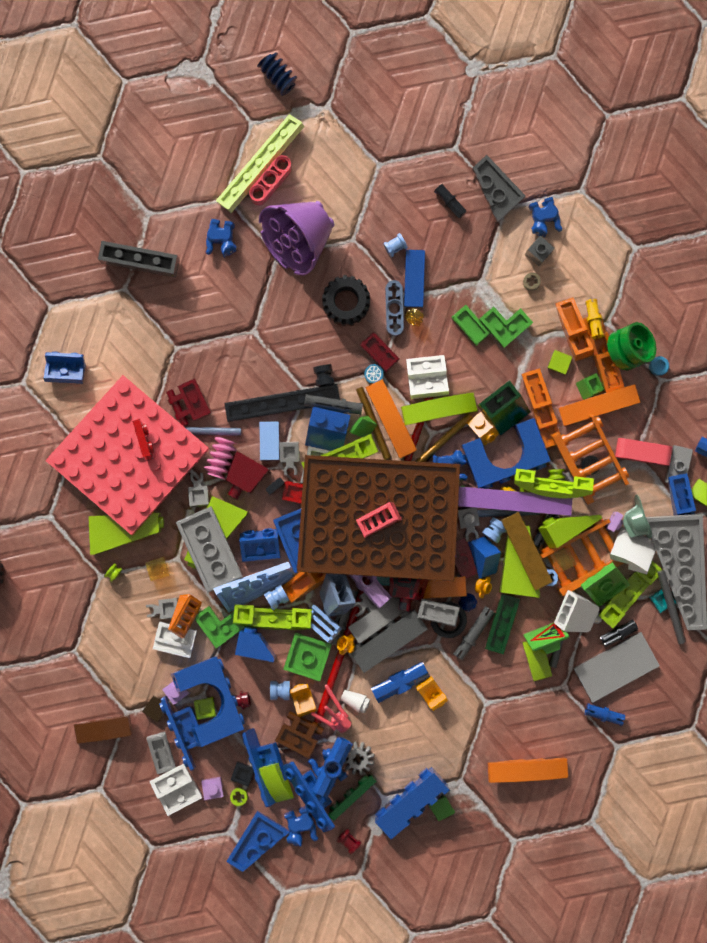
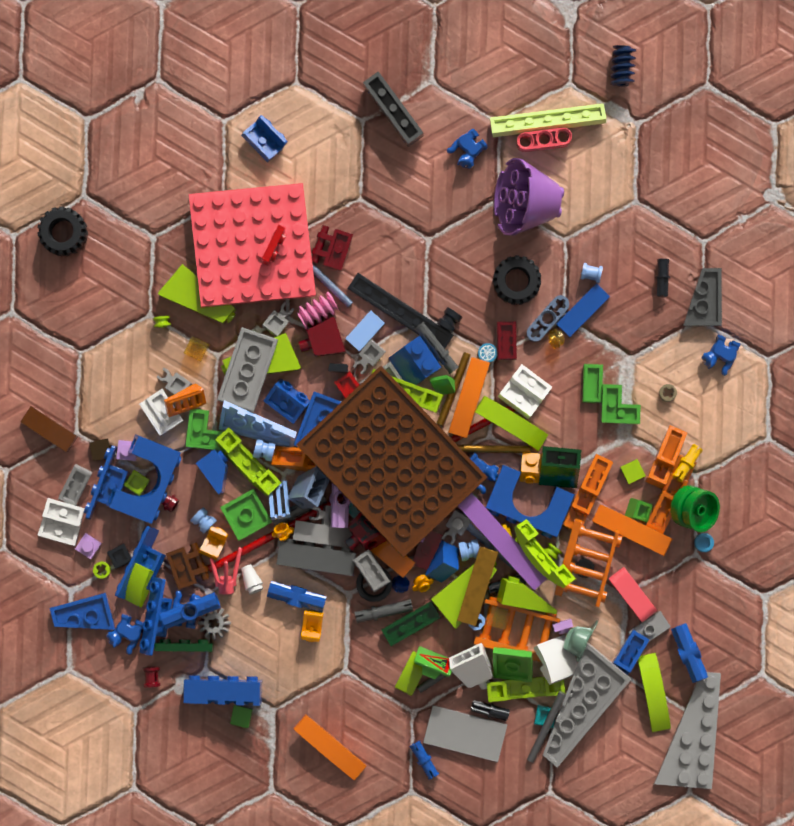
camera: 50 degrees right, 0 degrees up
coral slope [356,502,402,538] -> none
dark grey brick [525,236,554,266] -> none

